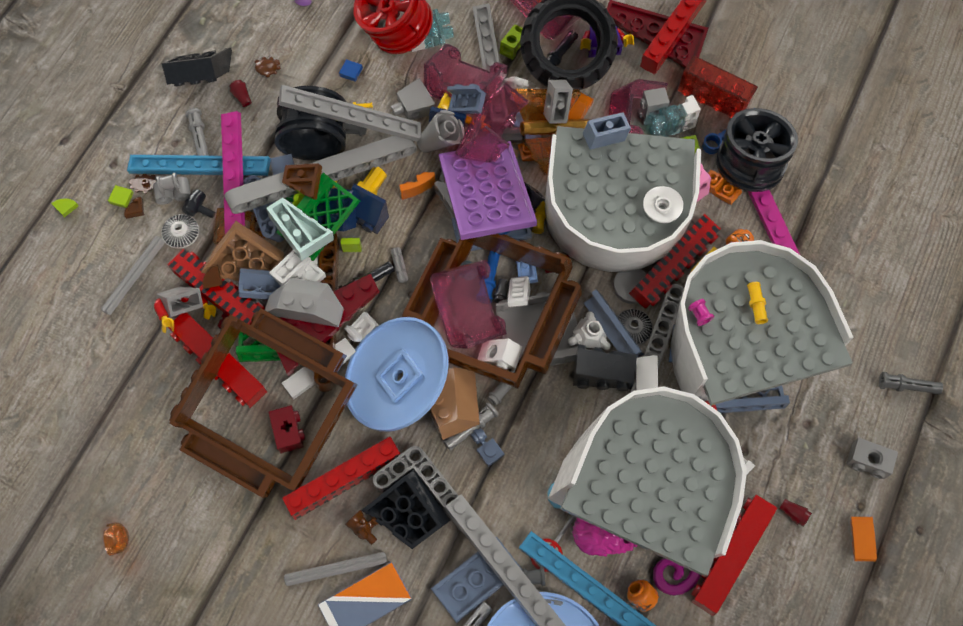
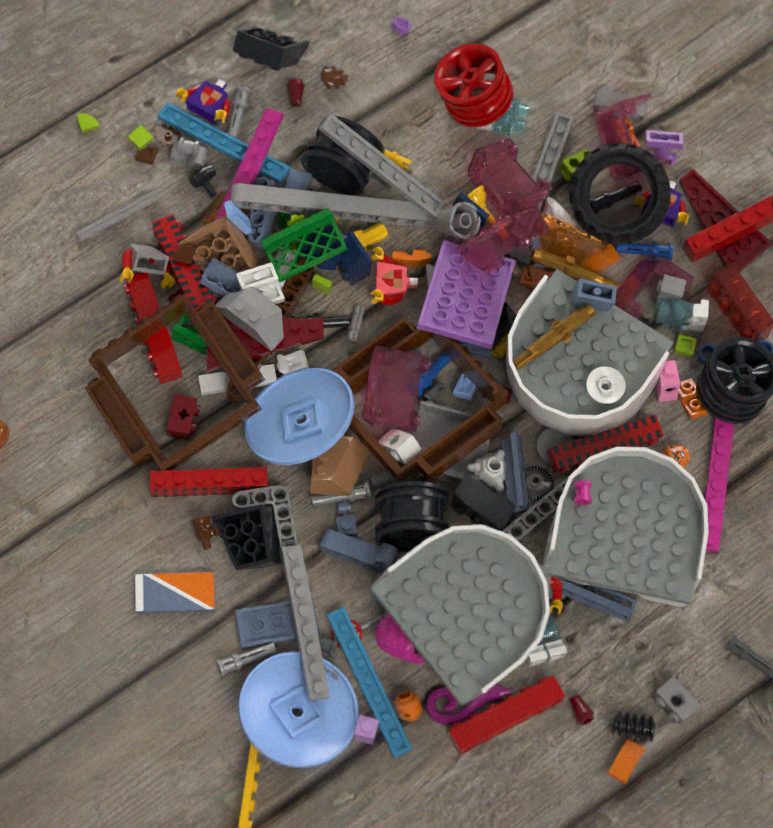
camera: 20 degrees right, 0 degrees up
dish [162,214,199,249] -> none
light aqua wedge [266,198,334,261] -> none
reddish brown wing [282,163,322,200] -> none
light grey axle [284,552,387,586] -> none
blue tile [339,59,363,82] -> none
light grey torso [390,78,435,120] -> none
sand blue bracket [447,84,486,114] -> none
white slope [508,276,531,307] -> none
light grey brick [543,80,573,123] -> none
white slope [636,355,658,390] -> none
yellow pin [747,282,768,324] -> none
none -> torso [175,79,230,125]
none -> light blue tile [224,200,252,235]
none -> sand blue beam [318,529,398,574]
none -> torso [370,247,418,306]
none -> black wheel [375,481,450,552]
none -> pearl gold piece [512,303,596,371]
none -> black piece [612,711,655,742]
none -> blue pin [616,242,673,260]

